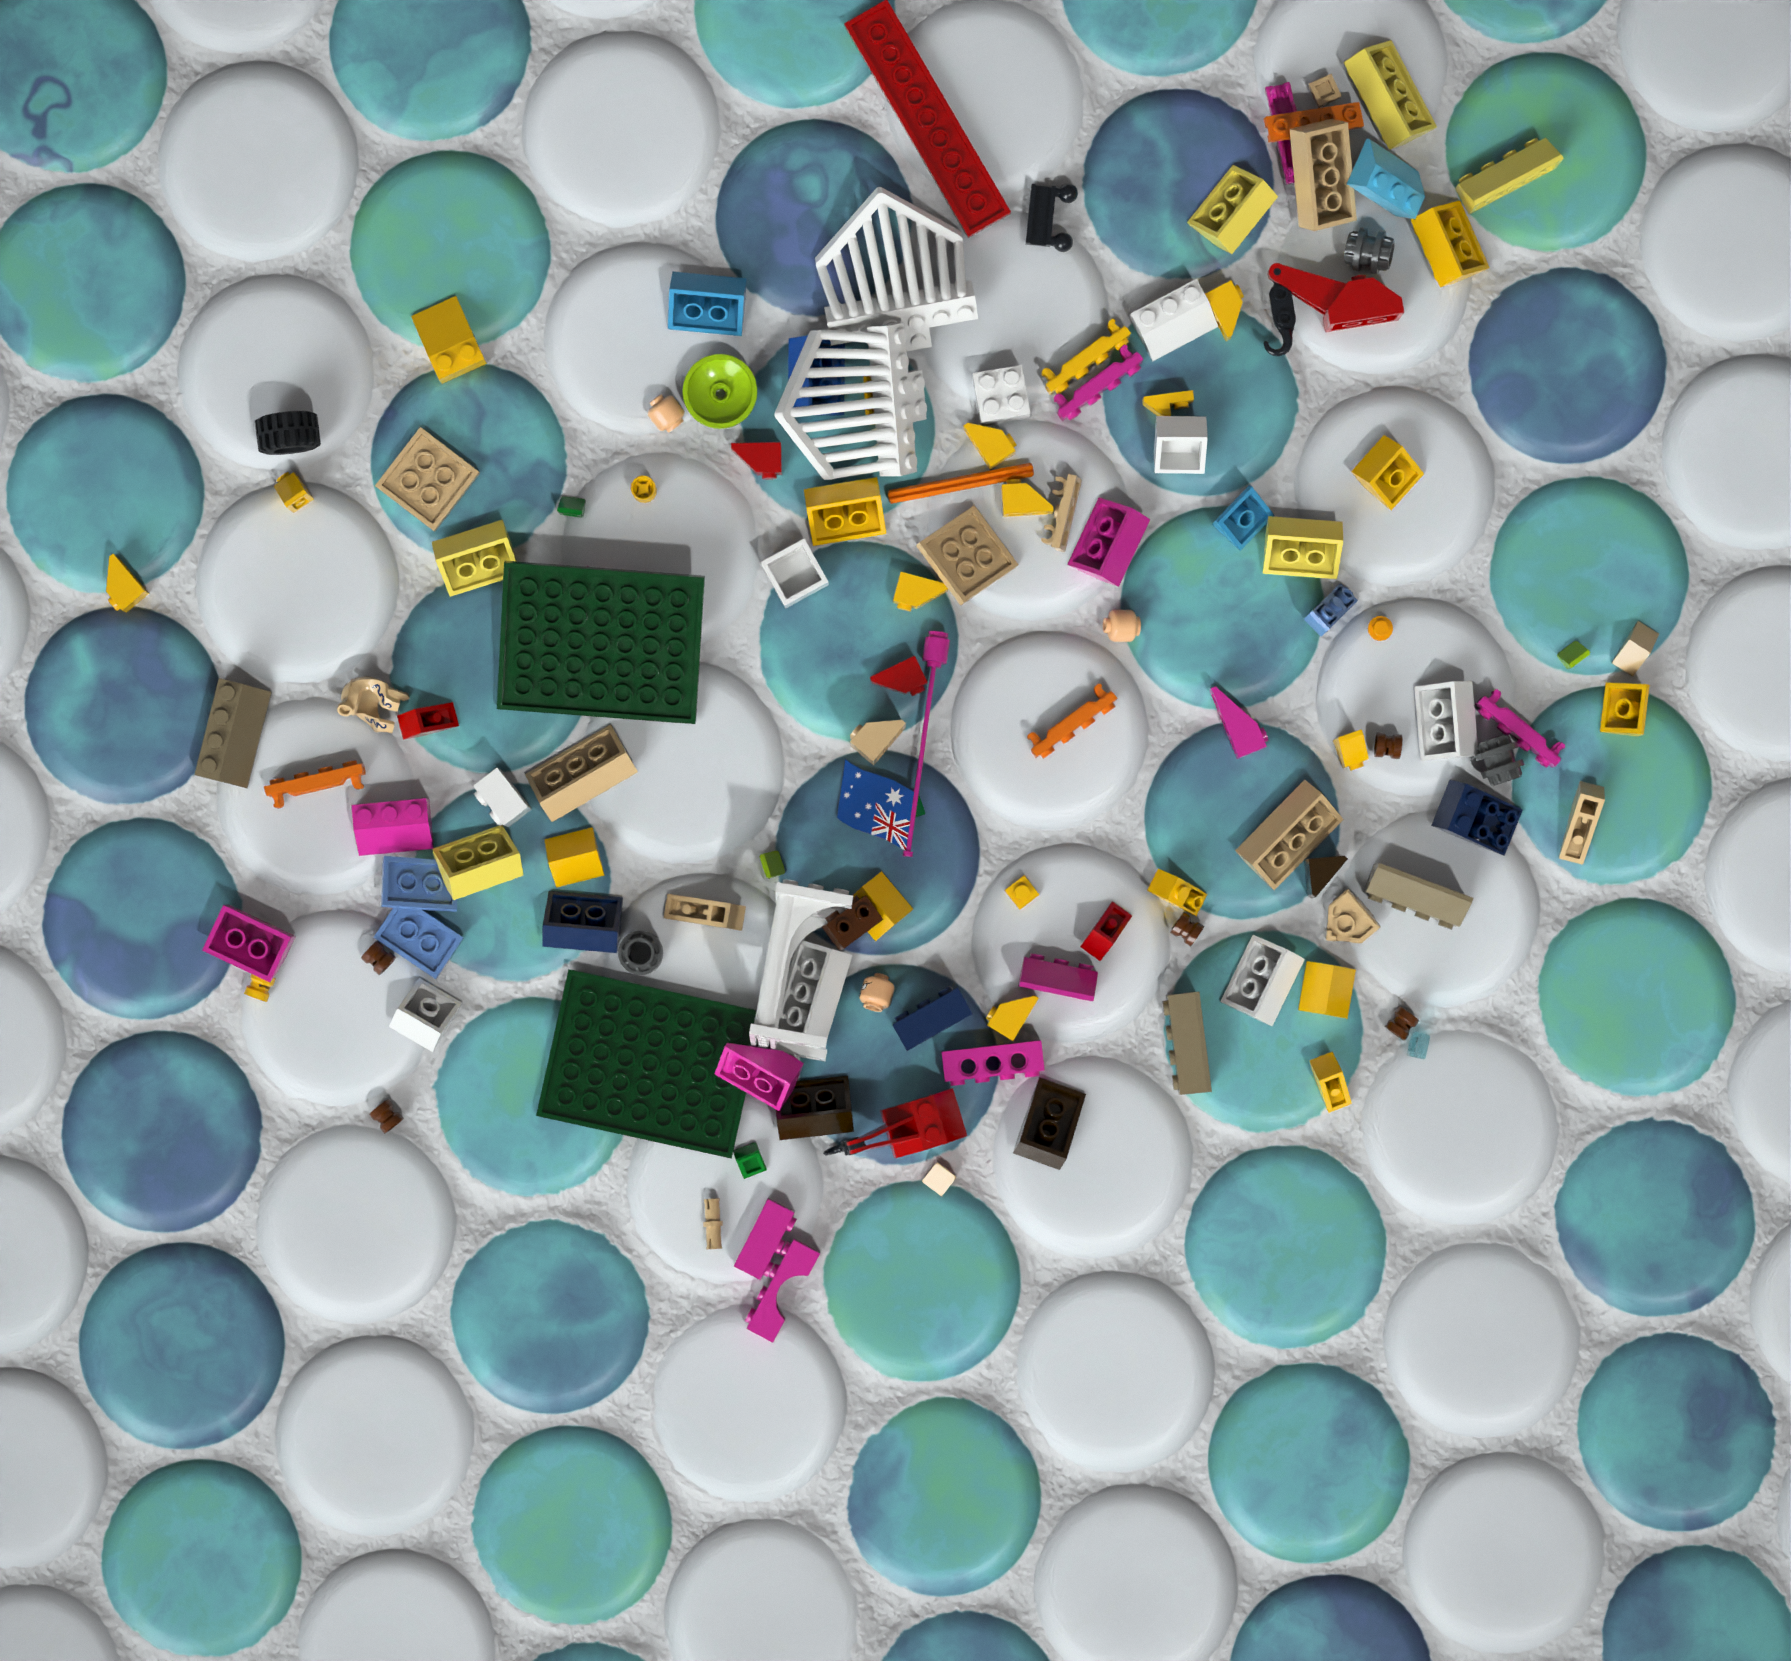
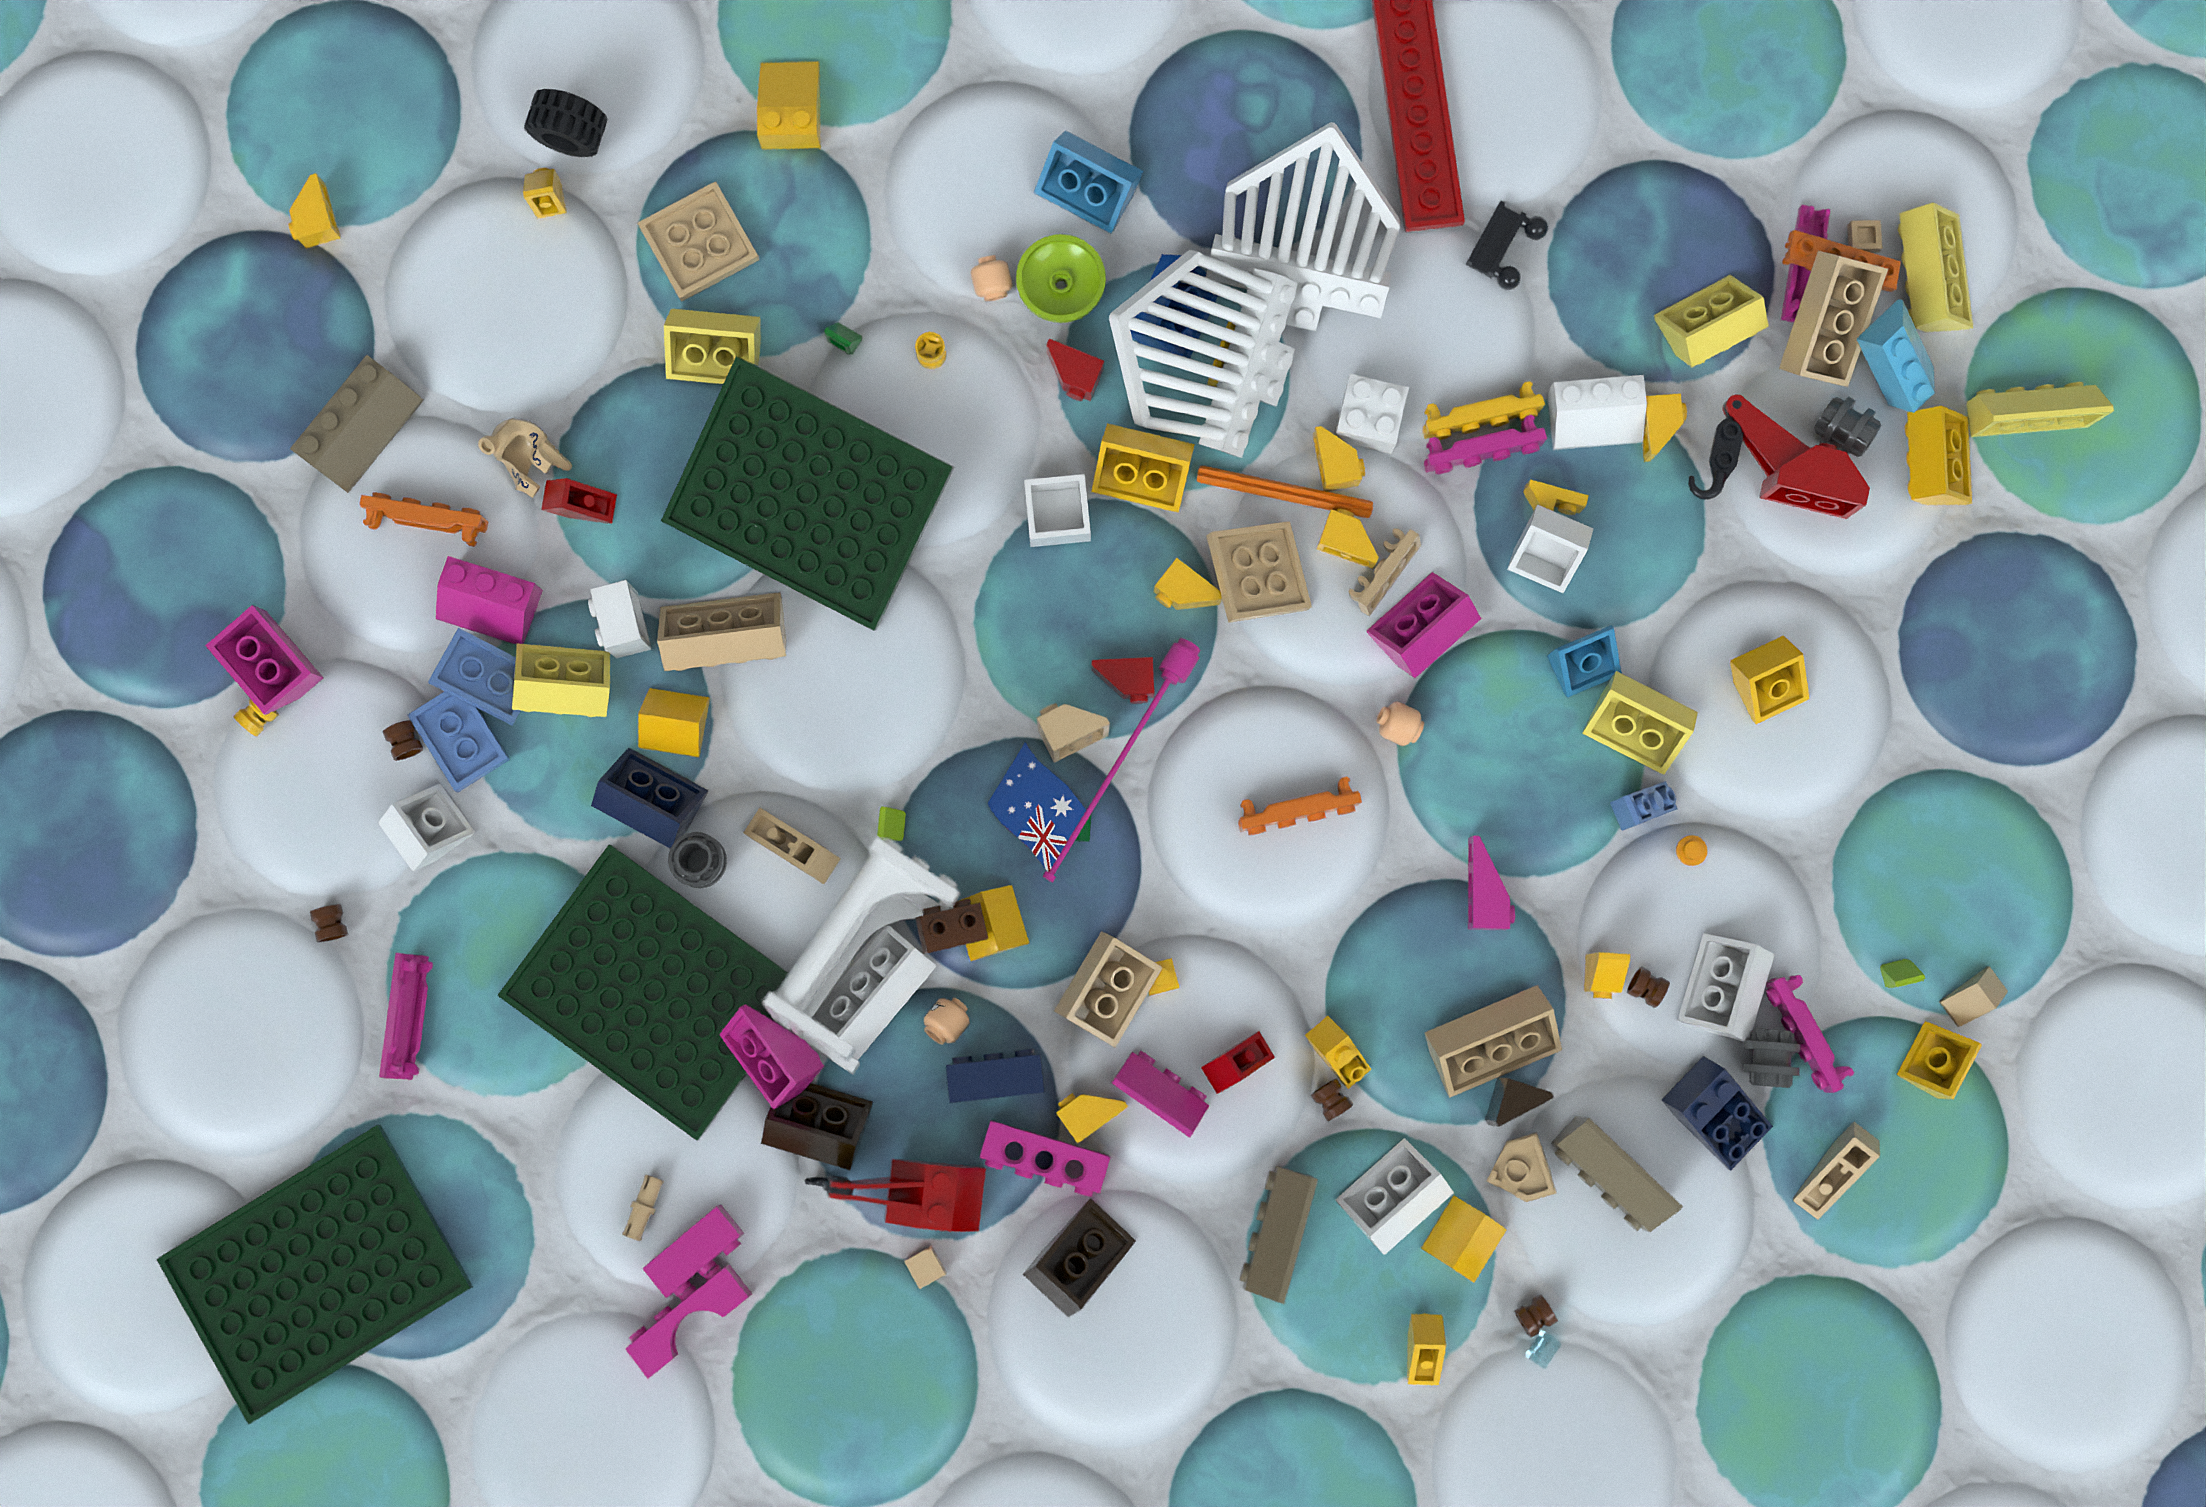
camera: 15 degrees right, 5 degrees down
green slope [733,1142,767,1179] -> none
none -> dark green plate [156,1125,473,1425]
none -> dark pink piece [379,953,433,1080]
none -> tan slope [1054,931,1163,1048]

